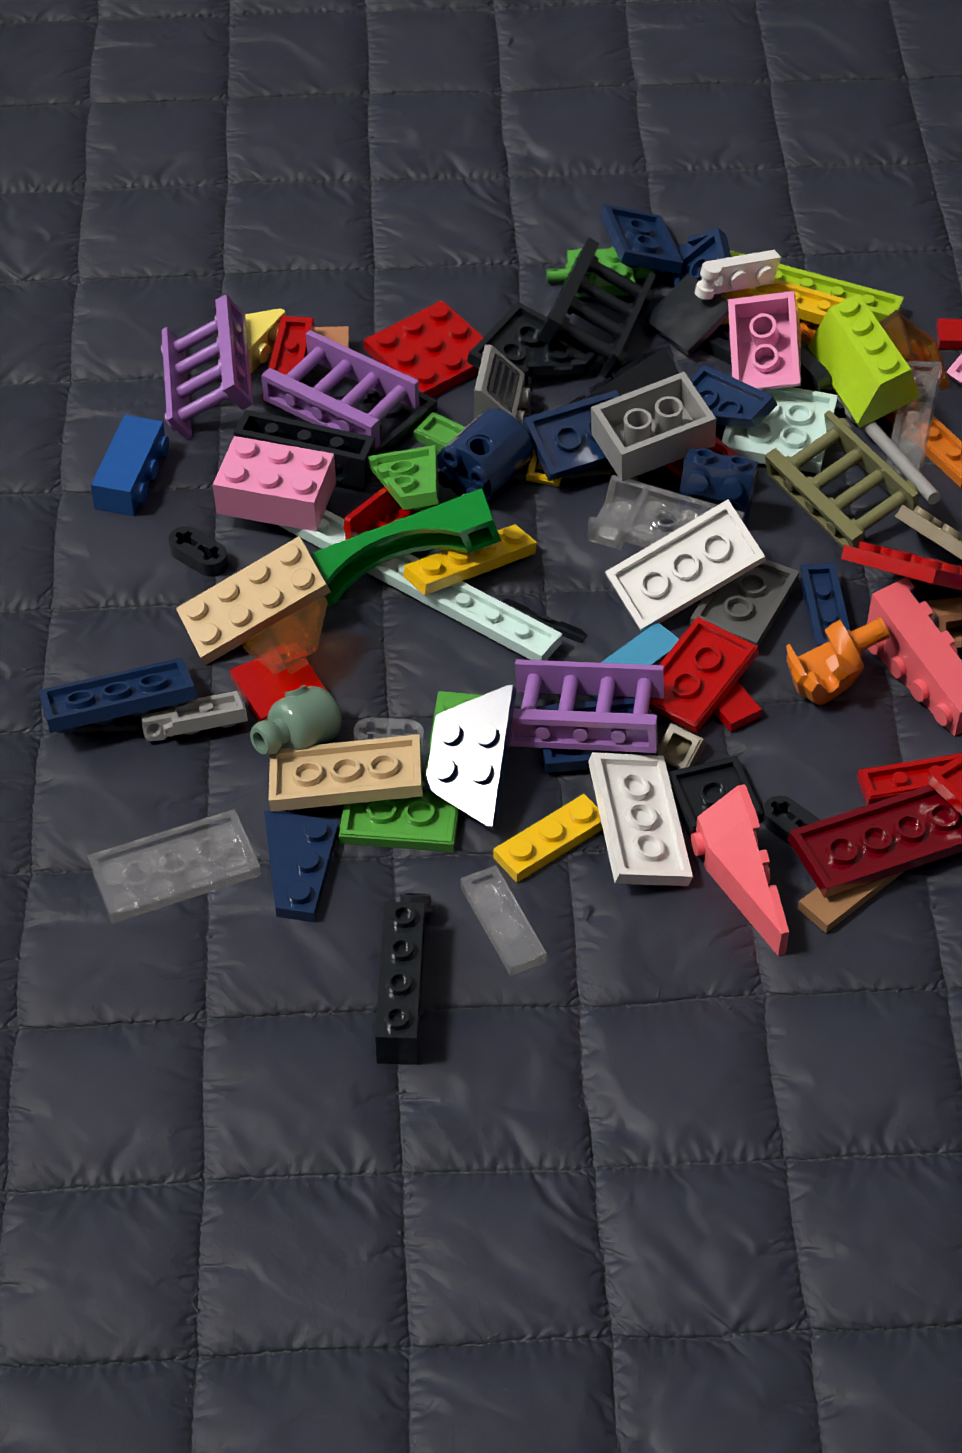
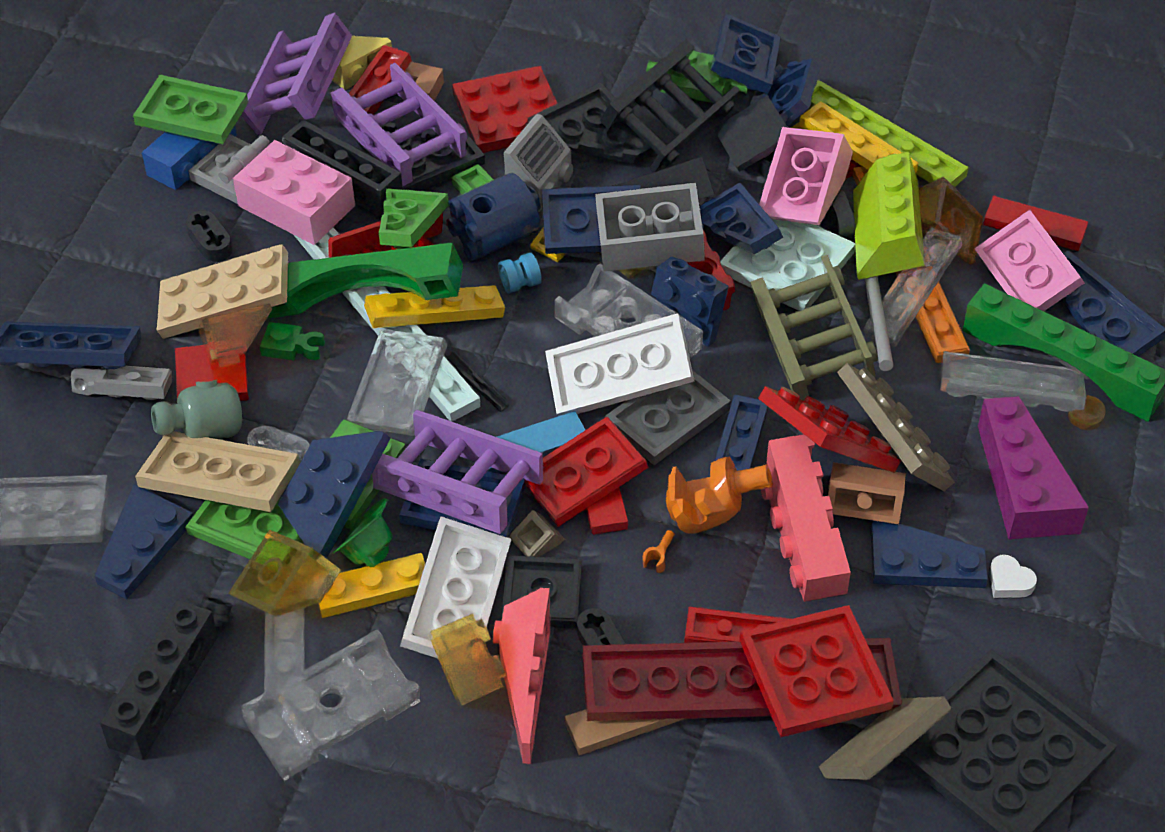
camera: 20 degrees right, 0 degrees up
white plate [695,250,781,300] -> none
none -> bright green plate [133,75,248,144]
none -> light grey plate [189,134,270,204]
none -> clear yellow slope [228,530,341,617]
none -> clear piece [241,629,420,781]
none -> green plate [260,322,325,361]
none -> green piece [333,498,393,567]
none -> clear plate [347,329,448,436]
none -> clear yellow slope [427,614,506,706]
none -> dark azure wheel [498,253,541,294]
none -> orange hand [642,530,675,573]

